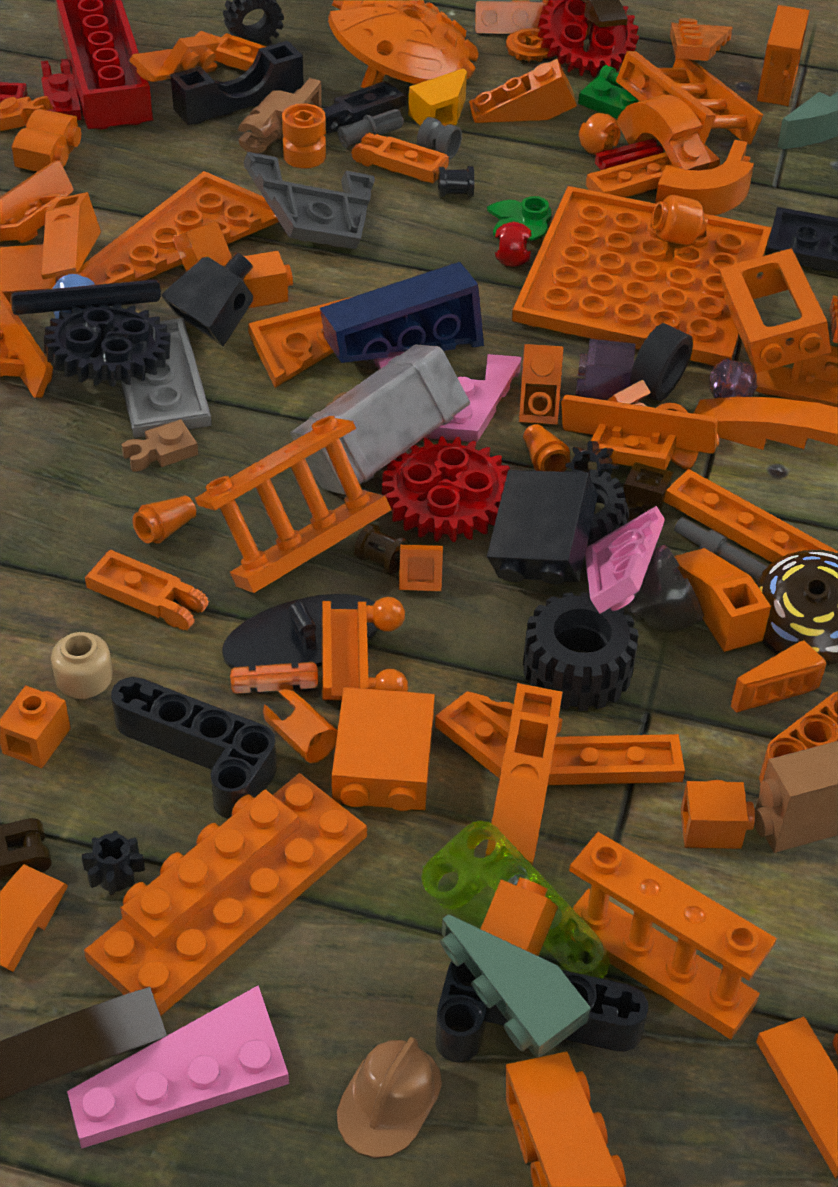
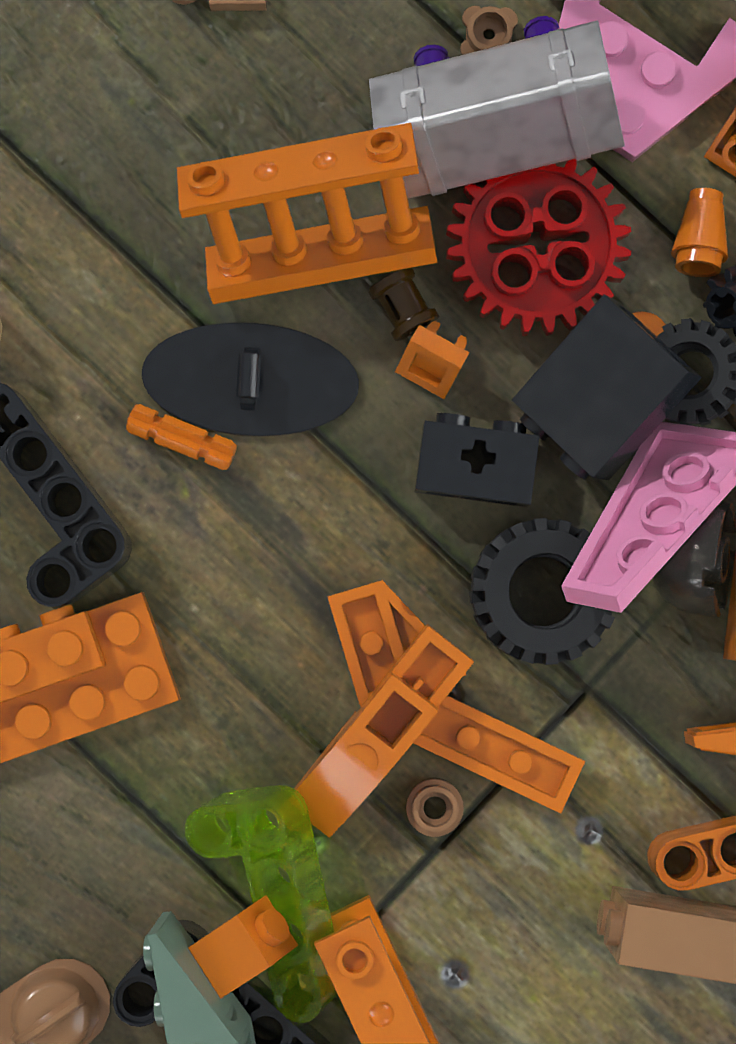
camera: 30 degrees right, 40 degrees up
orange hinge [85,549,209,631] -> none
orange cone [133,495,196,543] -> none
orange piece [263,689,338,763] -> none
orange gear [321,597,408,700] -> none
orange brick [332,687,435,811] -> none
orange brick [681,780,755,849] -> none
none -> medium nougat plate [406,778,464,837]
none -> black brick [414,413,540,507]

